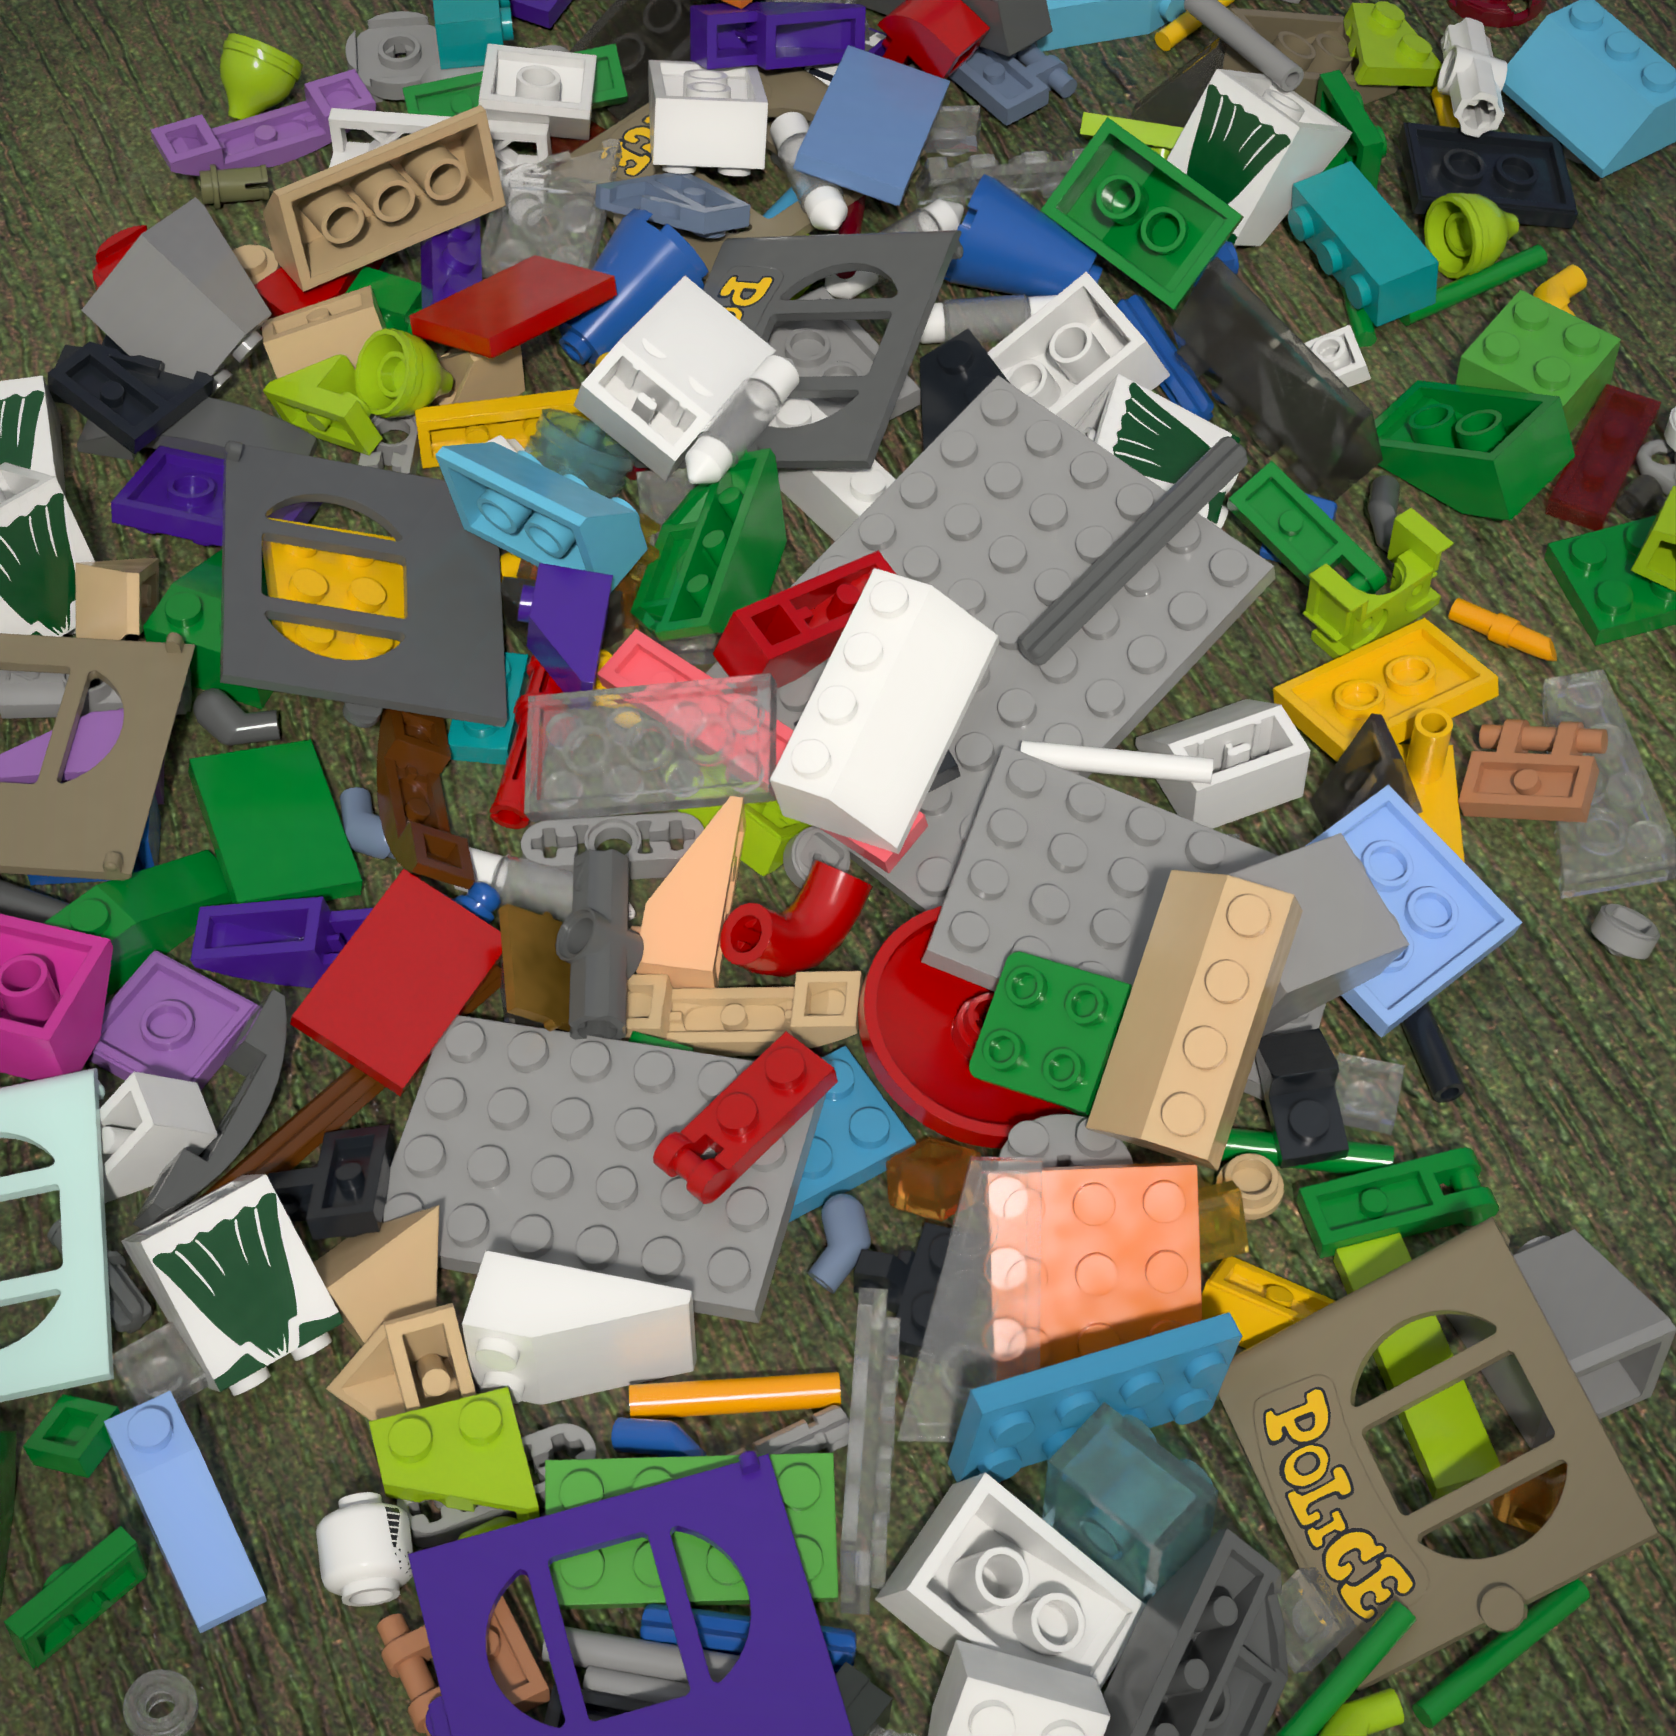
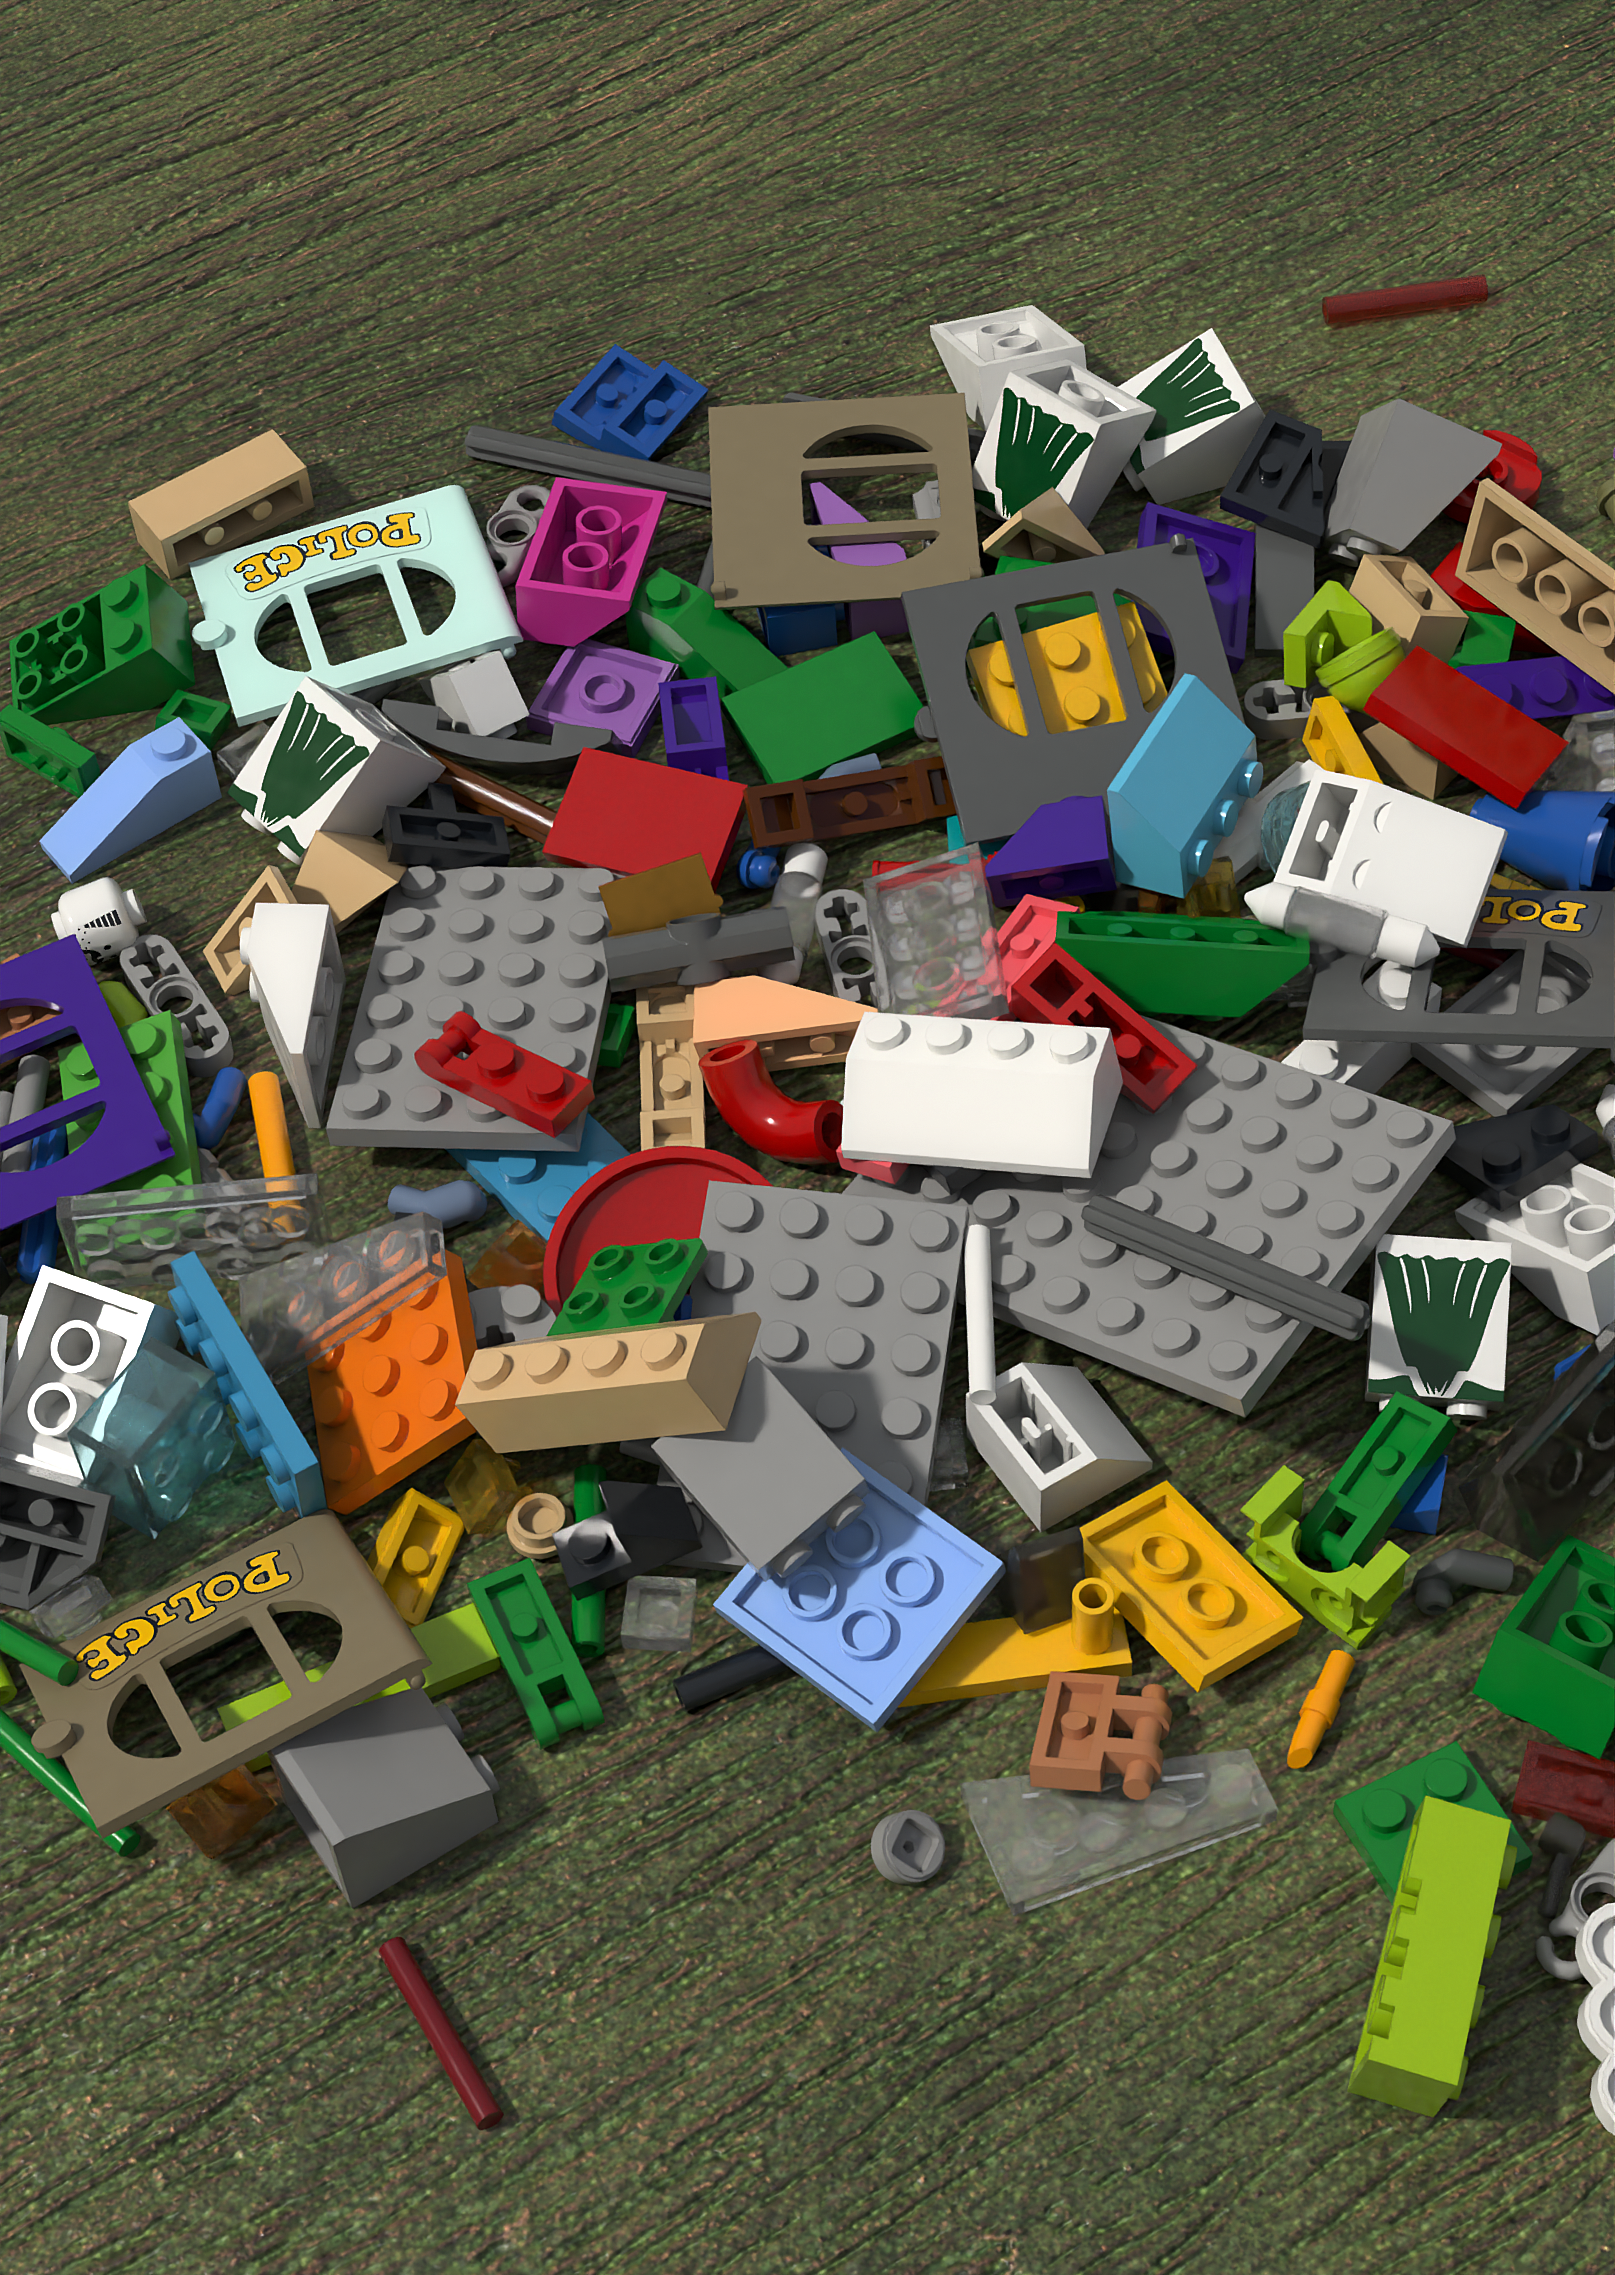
camera: 85 degrees right, 0 degrees up
lime wing [369,1387,540,1521] -> none

